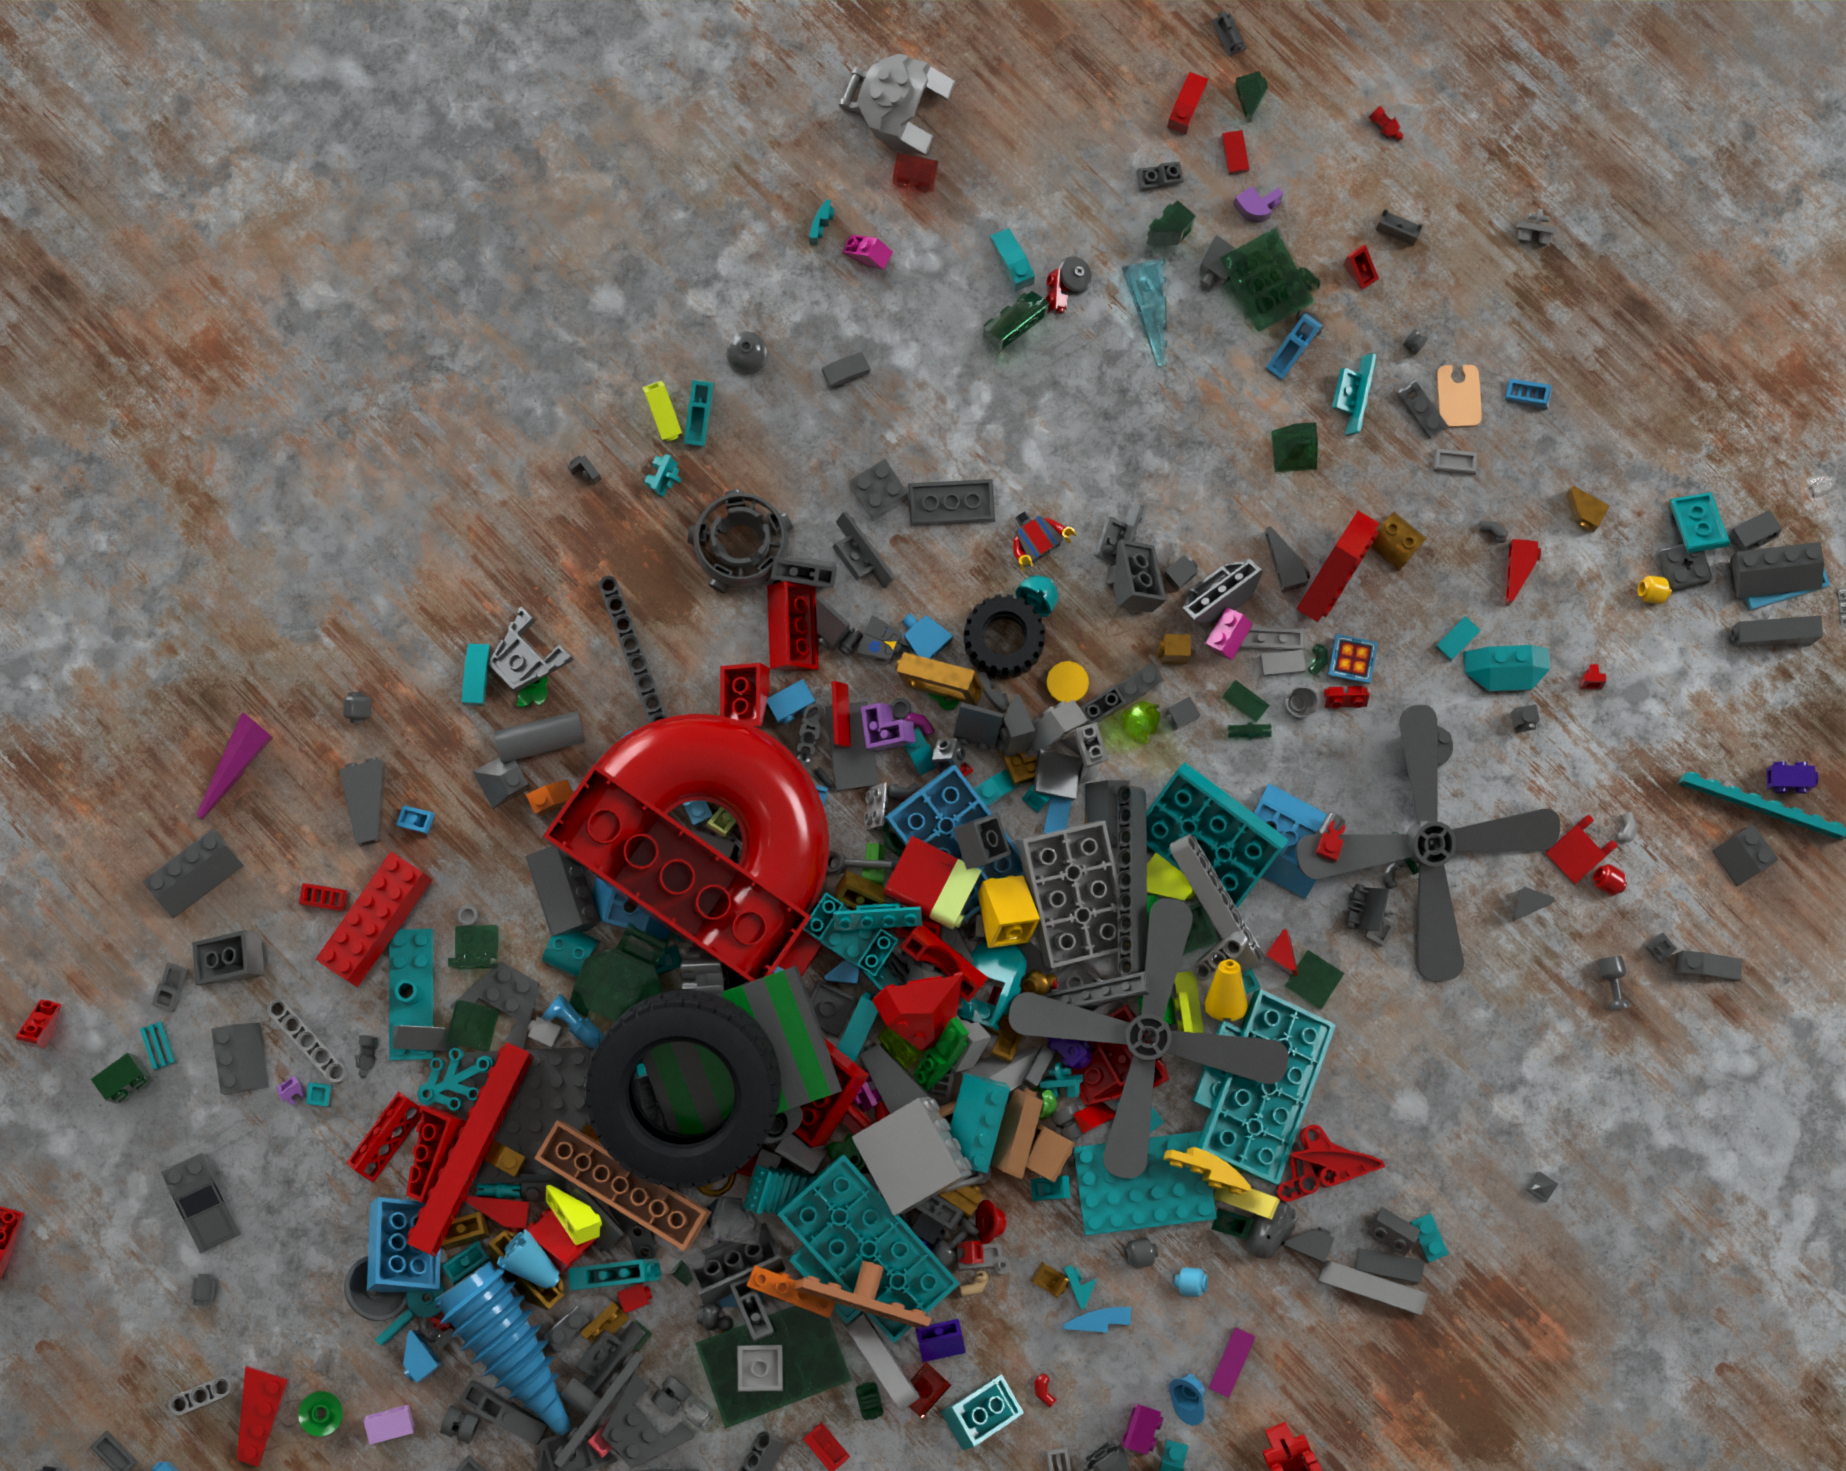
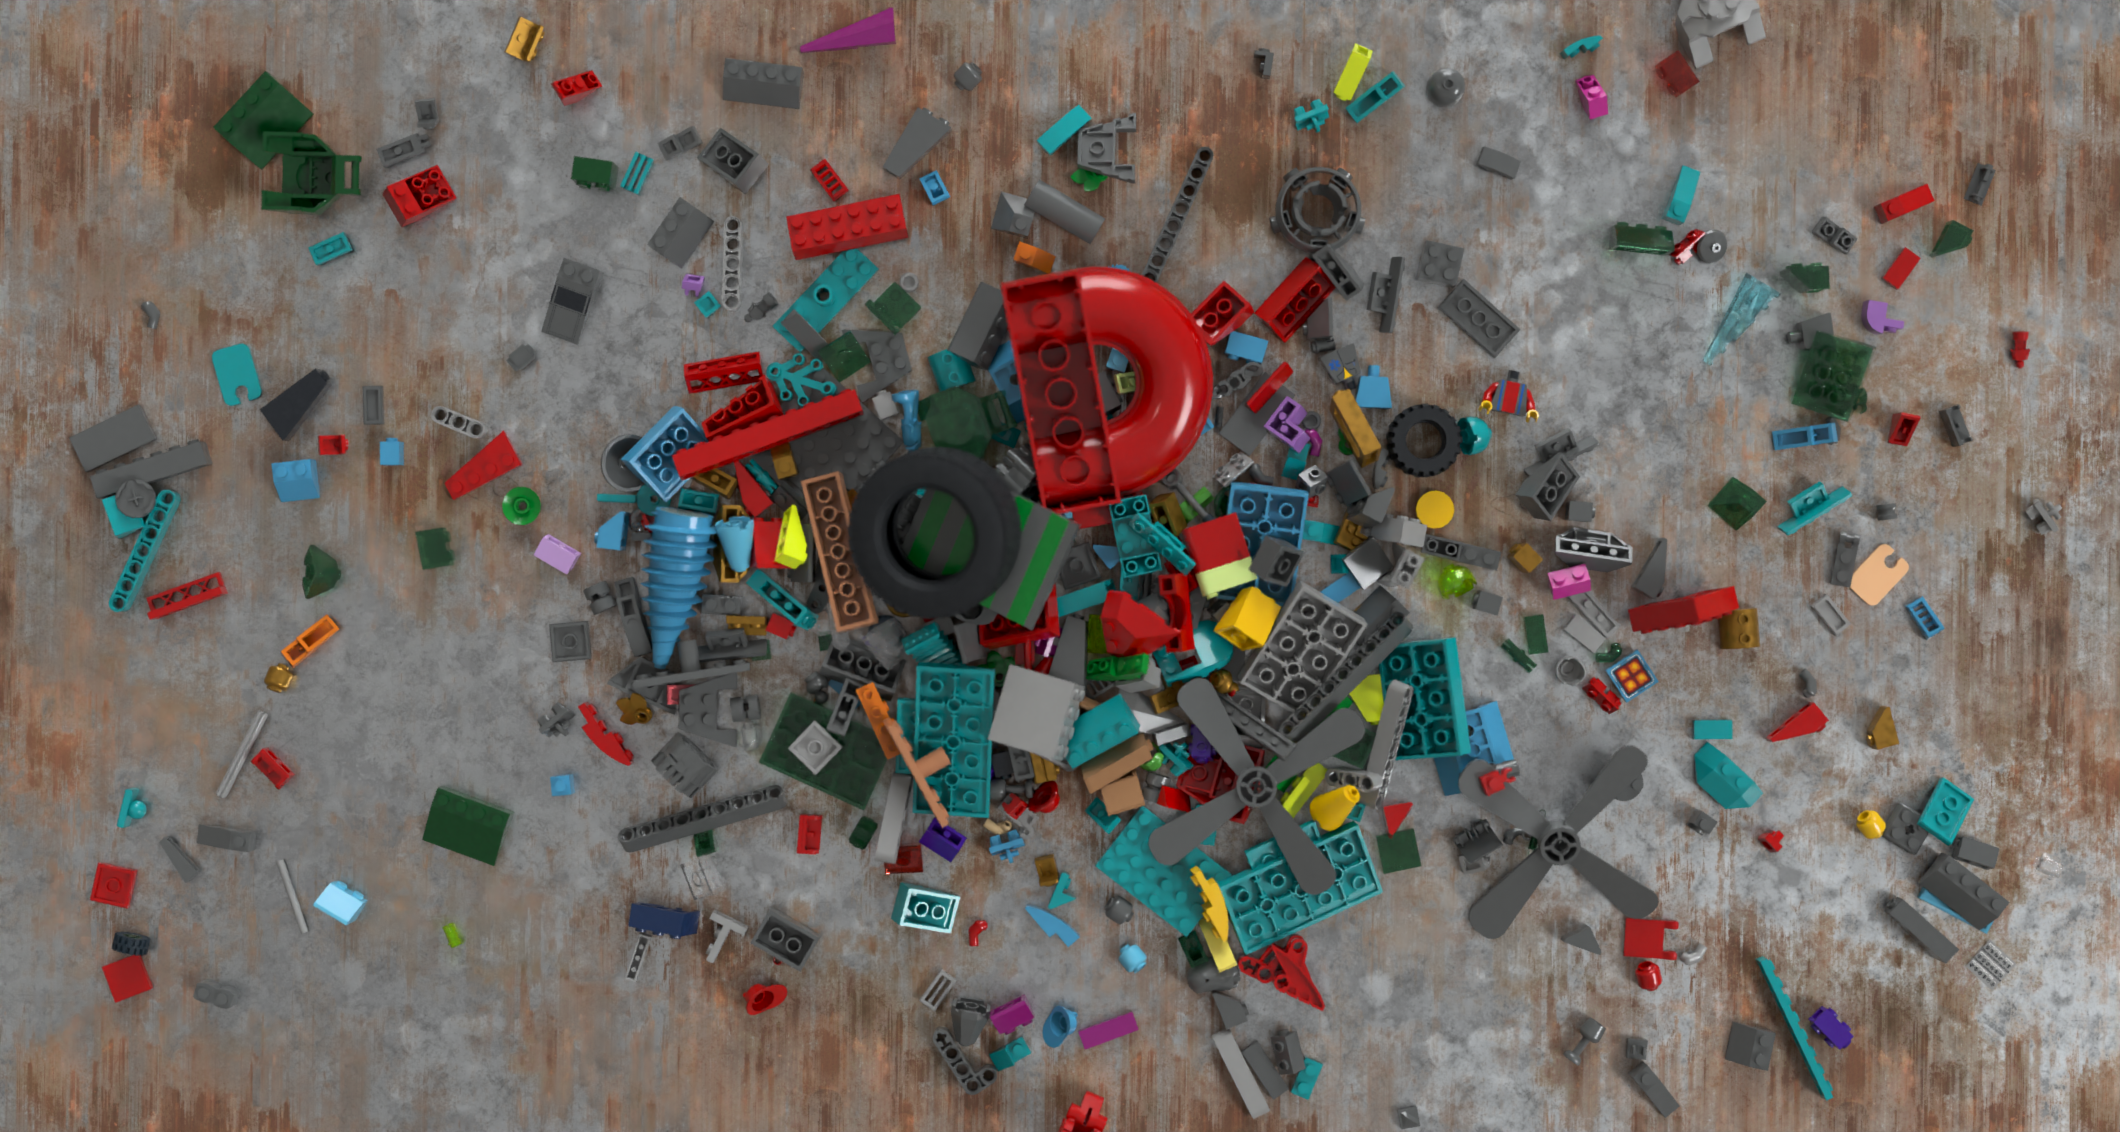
camera: 50 degrees right, 10 degrees up
none -> dark azure hips [989,829,1025,863]

